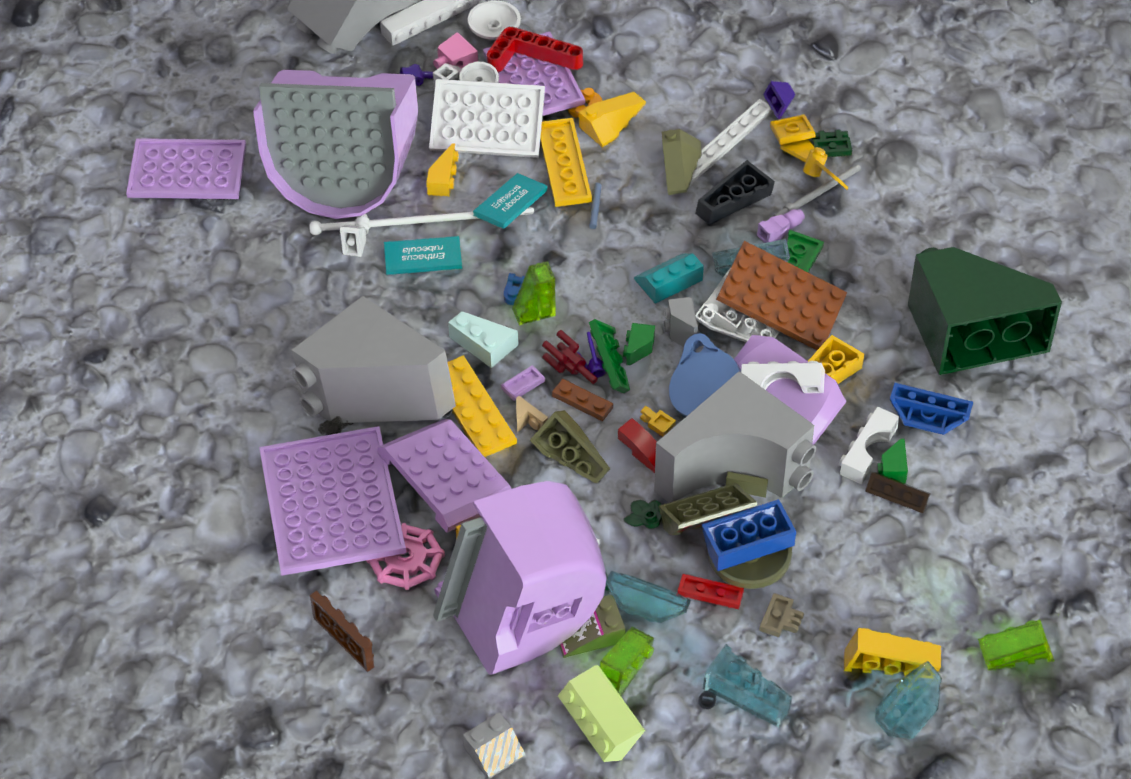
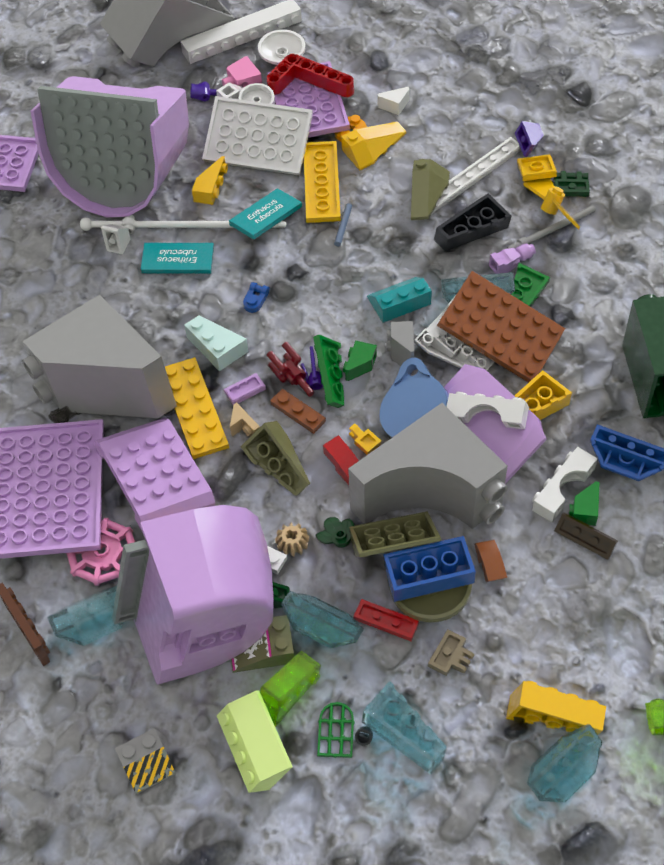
camera: 10 degrees right, 5 degrees up
clear neon green wedge [512,261,556,325] -> none
olive tile [726,472,768,498] -> none
none -> clear light blue wedge [47,585,124,646]
none -> tan gear [275,522,309,557]
none -> green window [317,702,355,758]
none -> white slope [377,87,410,115]
none -> dark orange slope [474,540,507,582]

